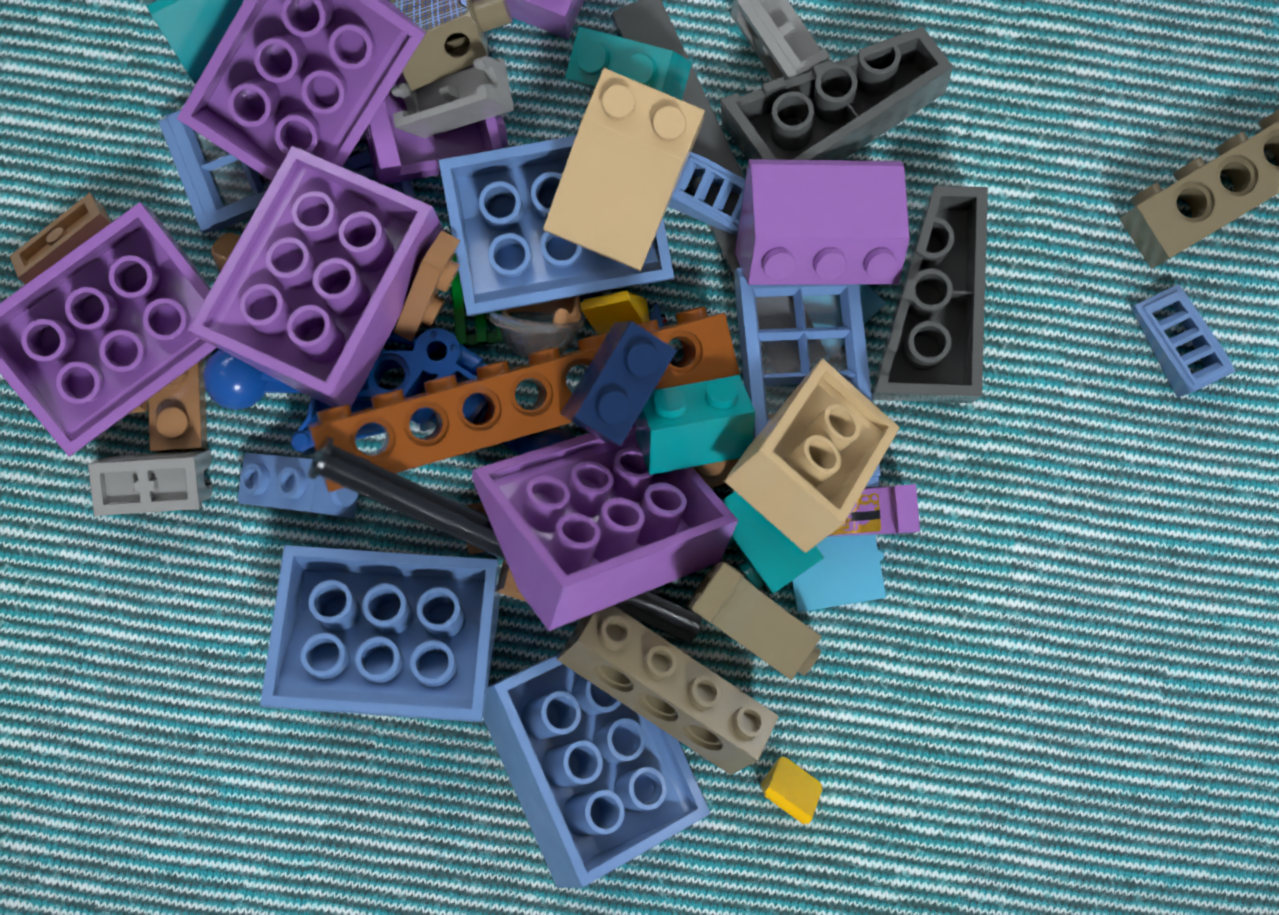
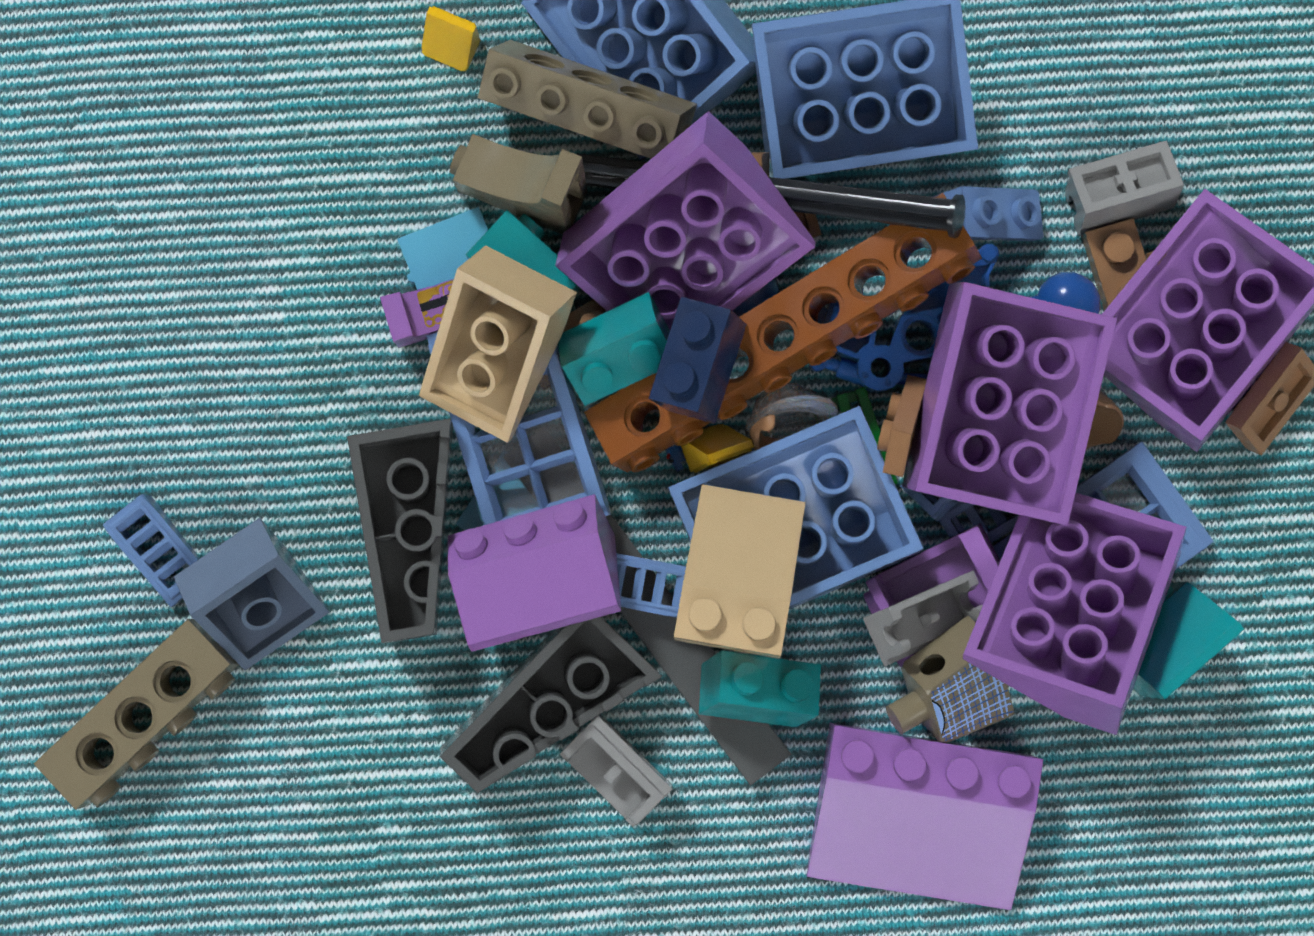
camera: 170 degrees right, 0 degrees up
none -> sand blue slope [174,518,330,670]

